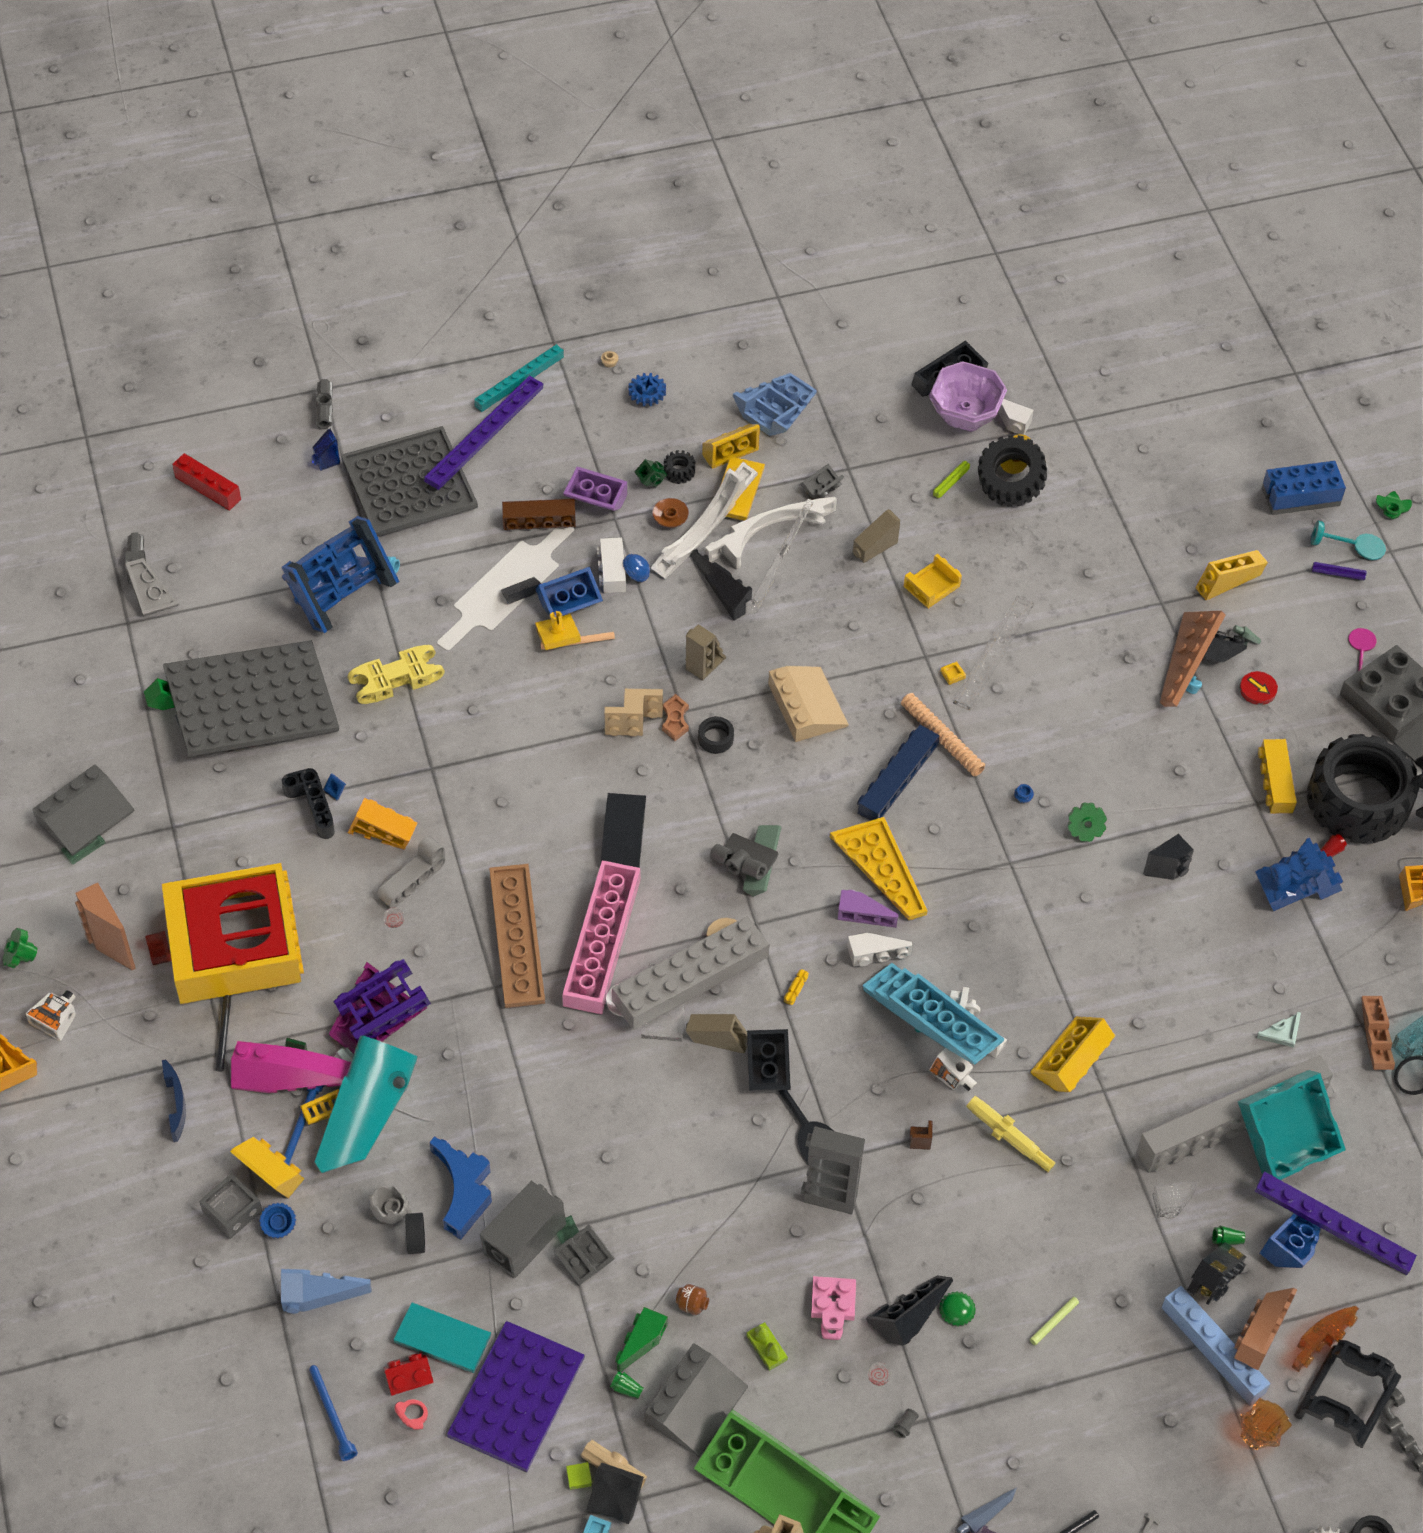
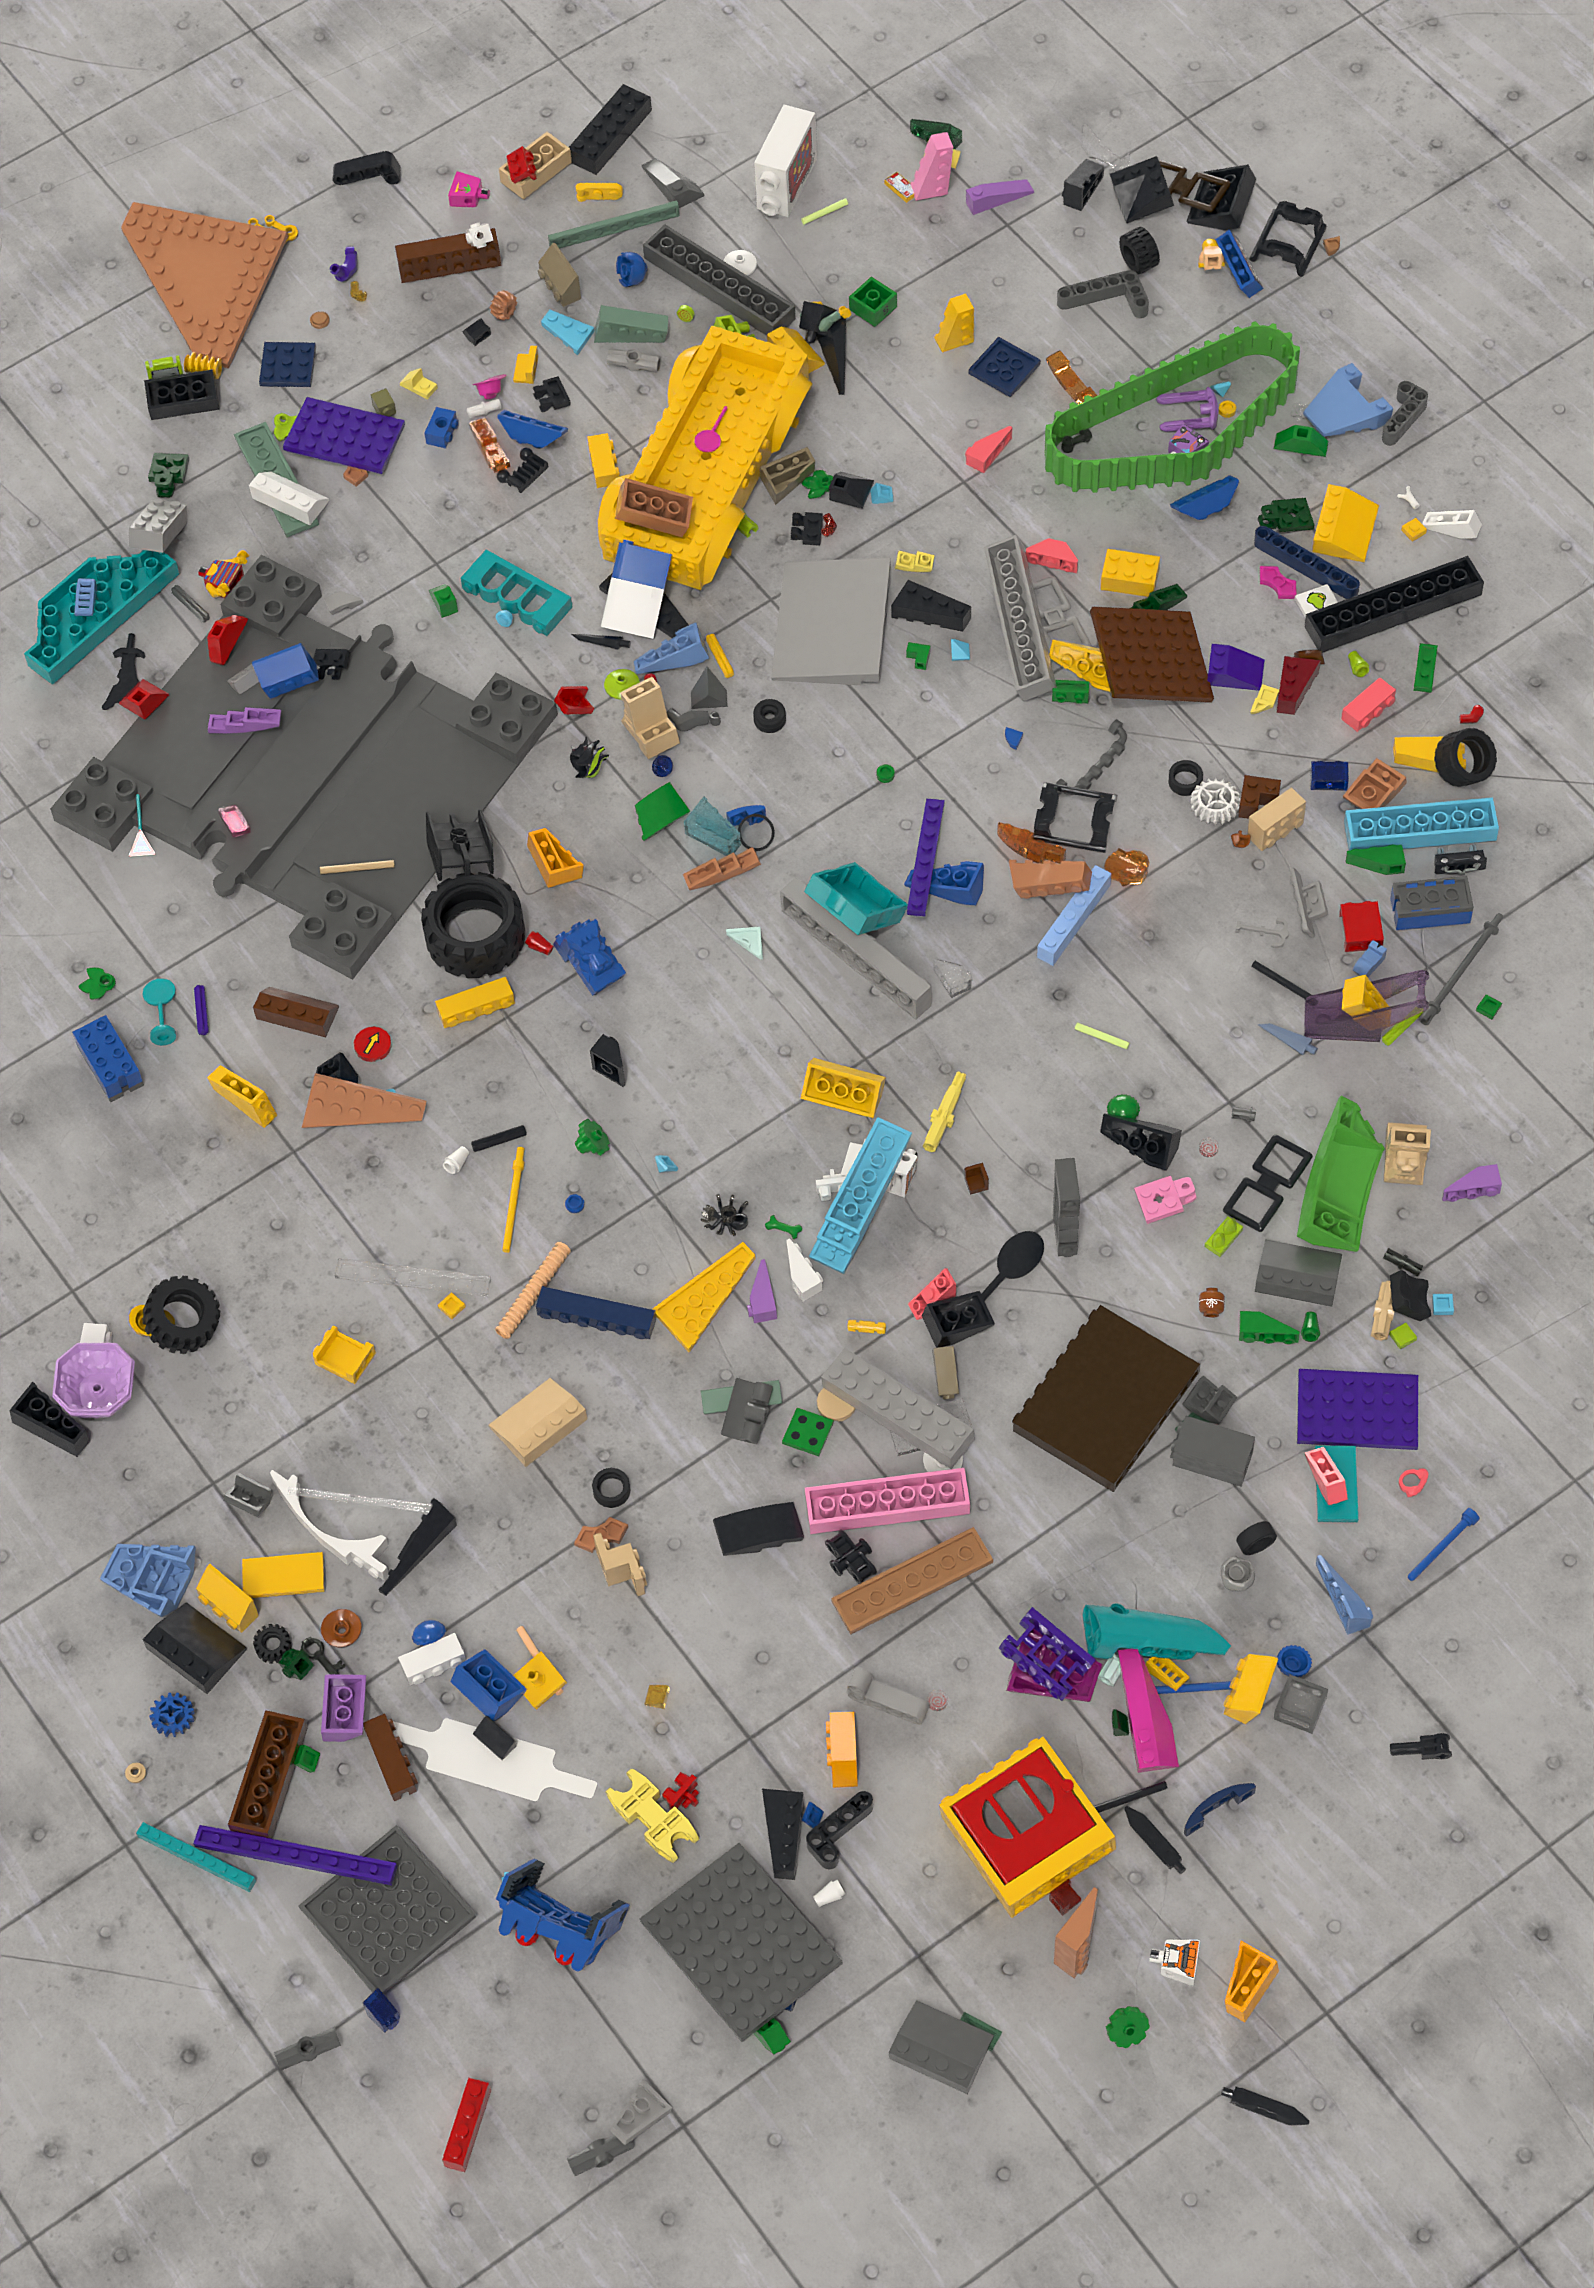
camera: 105 degrees left, 5 degrees up
red bracket [383,1353,434,1396] -> none
blue arch [429,1136,492,1240] -> none
white slope [651,462,758,579] -> none
dark tan wedge [685,624,726,681] -> none
dark tan slope [853,509,900,563] -> none
lime axle [933,461,970,498] -> none
black piece [1187,1242,1247,1305] -> none
green cone [1212,1225,1245,1246] -> none
sand green bar [1232,625,1261,644] -> none
dark pink piece [1349,628,1377,671] -> none
none -> black slope [142,1602,247,1694]
none -> reddish brown brick [228,1710,308,1839]
none -> reddish brown slope [253,987,339,1038]
none -> green plate [294,1745,320,1773]
none -> pearl dark grey piece [301,1637,345,1675]
none -> white cone [443,1146,469,1174]
none -> black axle [471,1125,527,1152]
none -> yellow bar [502,1147,525,1253]
none -> clear yellow slope [644,1685,669,1709]
none -> medium azure slope [655,1155,678,1173]
none -> red hips [662,1772,699,1810]
none -> animal [701,1194,749,1236]
none -> black wedge [762,1788,804,1880]
none -> green piece [765,1215,802,1240]
none -> green tile [782,1408,834,1457]
none -> white cone [813,1880,845,1907]
none -> black axle [825,1530,877,1584]
none -> coral slope [908,1268,956,1320]
none -> dark brown panel [1012,1305,1200,1492]
none -> black piece [1124,1806,1186,1874]
none -> black bar [1223,1134,1313,1232]
none -> coral slope [1305,1447,1348,1505]
none -> pearl dark grey pin [1383,1248,1424,1277]
none -> black connector [1390,1733,1452,1760]

